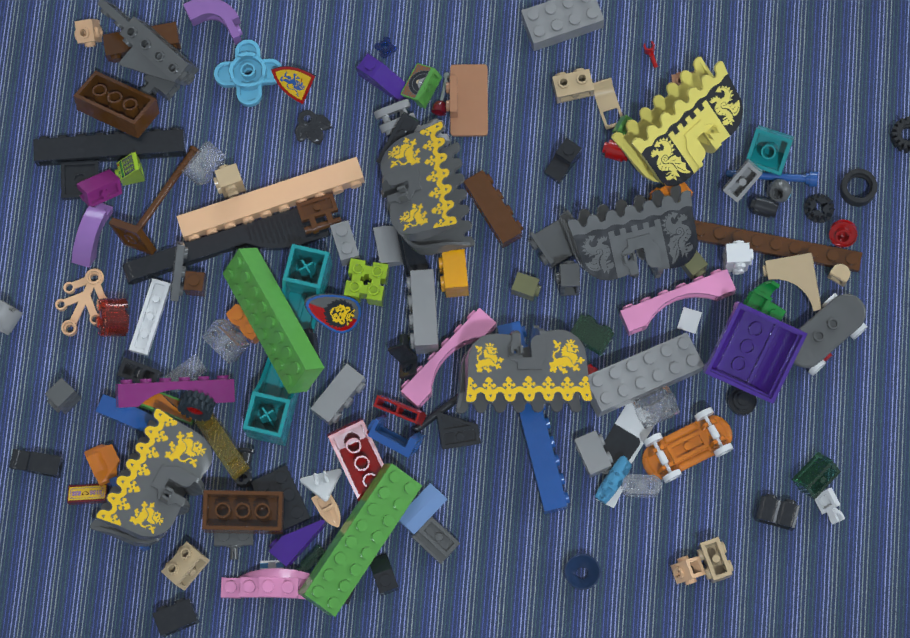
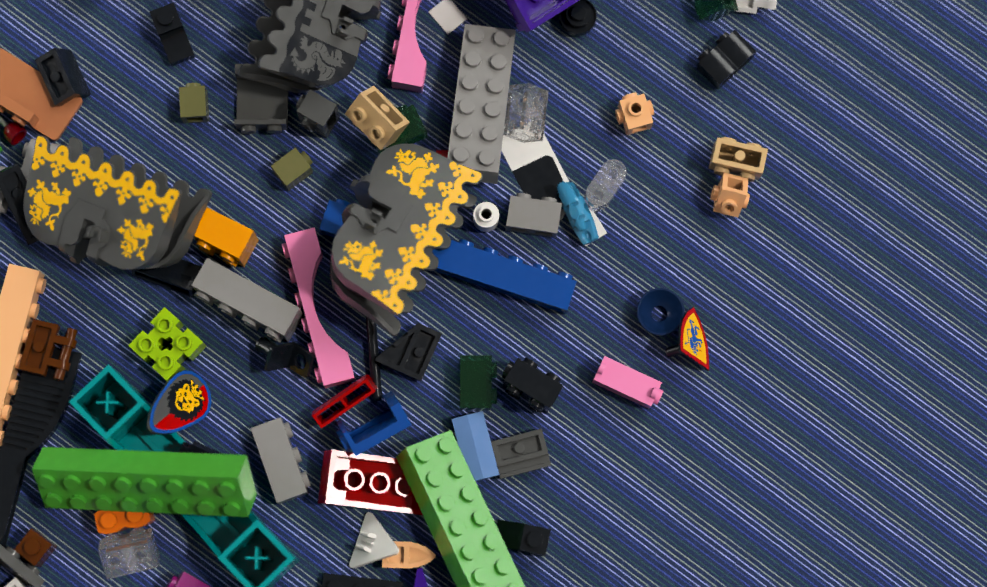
camera: 70 degrees left, 5 degrees up
light grey brick [330,220,360,267] -> none
light grey brick [373,226,403,267] -> none
reddish brown brick [463,170,523,248] -> none
orange piece [642,407,734,483] -> none
none -> black panel [35,48,91,106]
none -> olive brick [179,83,209,124]
none -> tan brick [345,86,410,150]
none -> clear green brick [460,355,497,411]
none -> white brick [473,202,499,232]
none -> black brick [502,357,564,414]
none -> bright pink brick [592,356,663,409]
none -> light nougat brick [615,93,654,135]
none -> shield [665,307,709,371]

